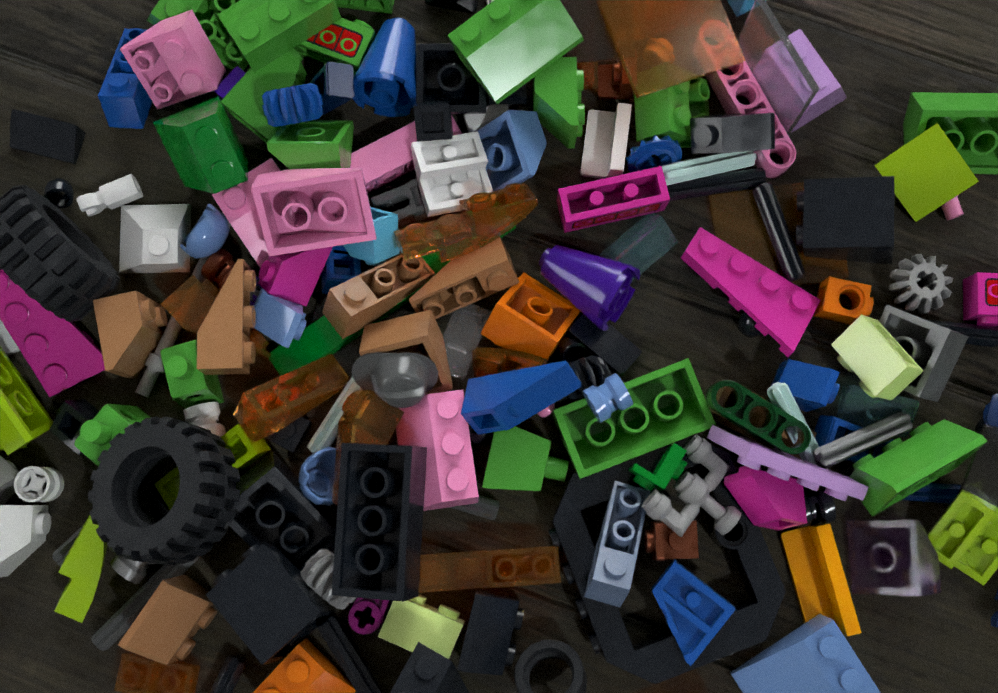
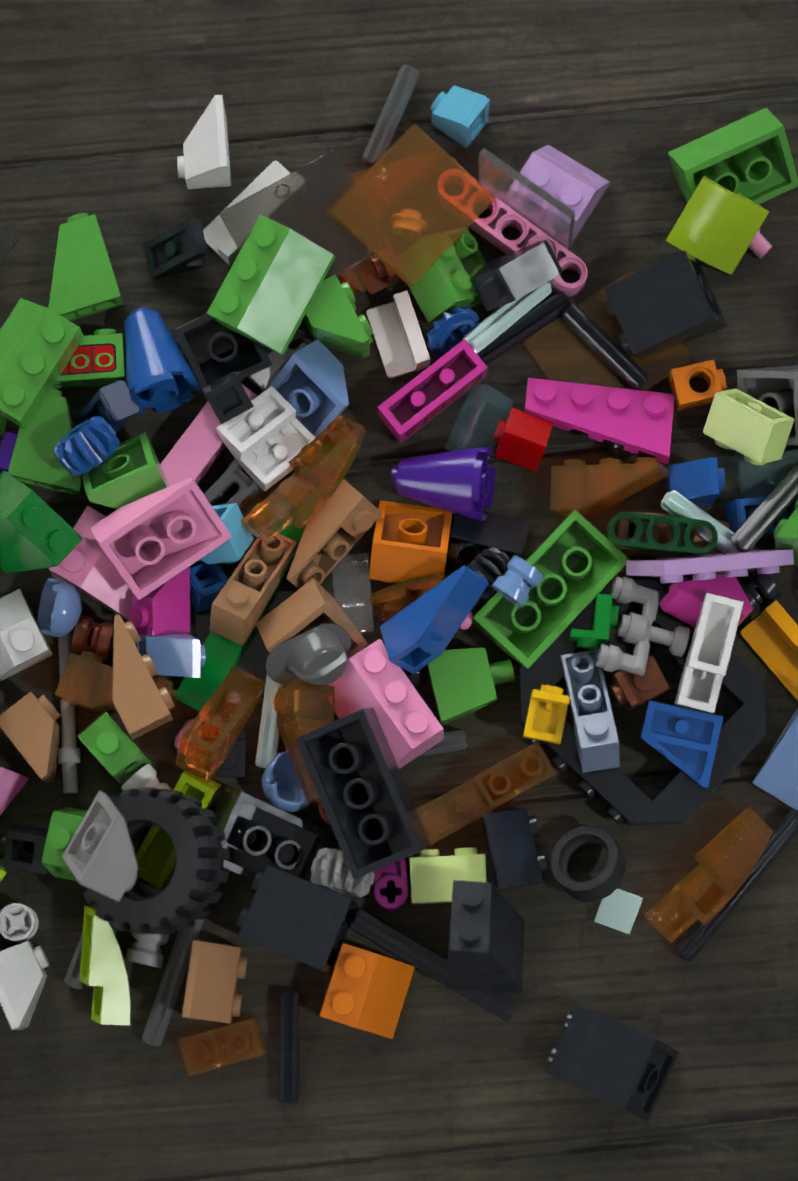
camera: 30 degrees left, 0 degrees up
light grey gear [888,254,954,314] -> none
none -> light grey slope [62,791,138,901]
none -> red brick [492,408,554,472]
none -> yellow bracket [523,685,570,745]
none -> clear orange slope [550,457,669,516]
none -> white slope [674,593,744,714]

